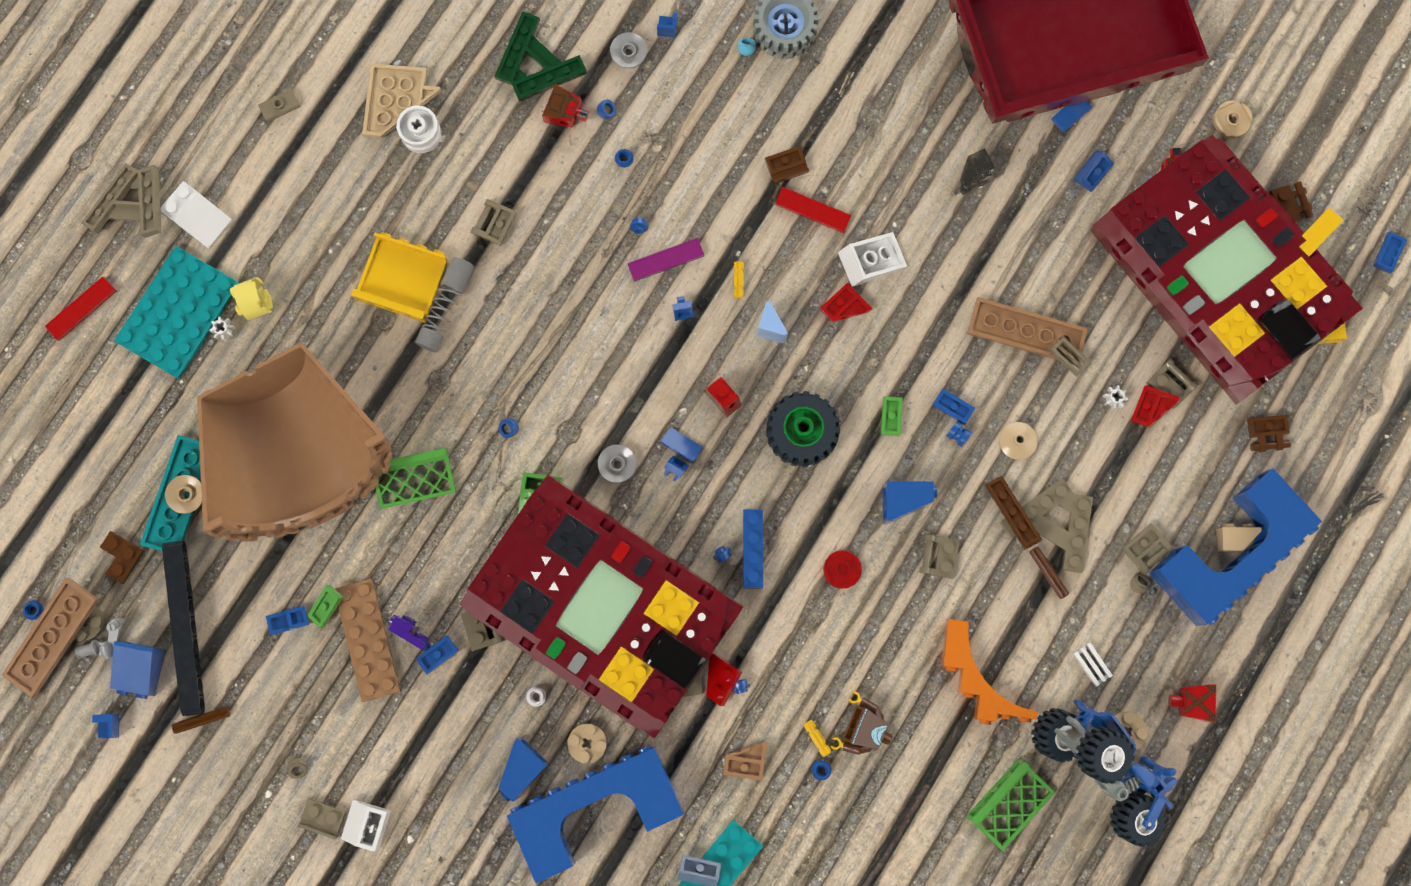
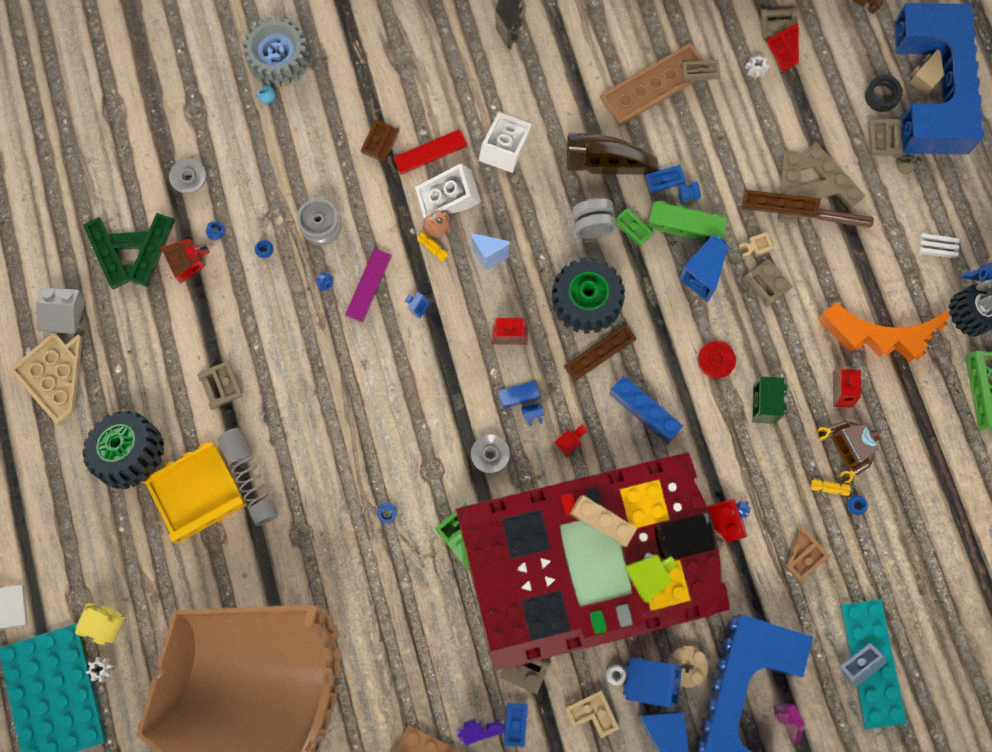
camera: 45 degrees left, 5 degrees down
bright green fence [376,447,456,509] -> none
white wheel [396,106,442,153] -> none
blue panel [657,12,678,38] -> none
blue plate [713,546,732,563] -> none
red wing [819,283,873,323] -> none
tan dish [999,422,1038,460] -> none
none -> light grey slope [36,287,85,334]
none -> black wheel [83,411,164,489]
none -> light grey wheel [297,198,342,246]
none -> white slope [415,164,481,218]
none -> nougat head [422,210,451,238]
none -> red plate [554,424,588,457]
none -> reddish brown tile [564,324,637,382]
none -> tan plate [564,690,620,738]
none -> dark brown panel [567,133,659,175]
none -> tan arch [570,495,637,546]
none -> light grey wheel [572,198,617,239]
none -> blue slope [623,658,682,708]
none -> lime torso [624,555,677,603]
none -> bright green brick [647,201,727,242]
none -> tan plate [738,232,774,259]
none -> dark green brick [752,376,787,424]
none -> magenta wing [773,703,805,744]
none -> red torso [833,369,861,408]
none -> black tyre [865,75,903,112]

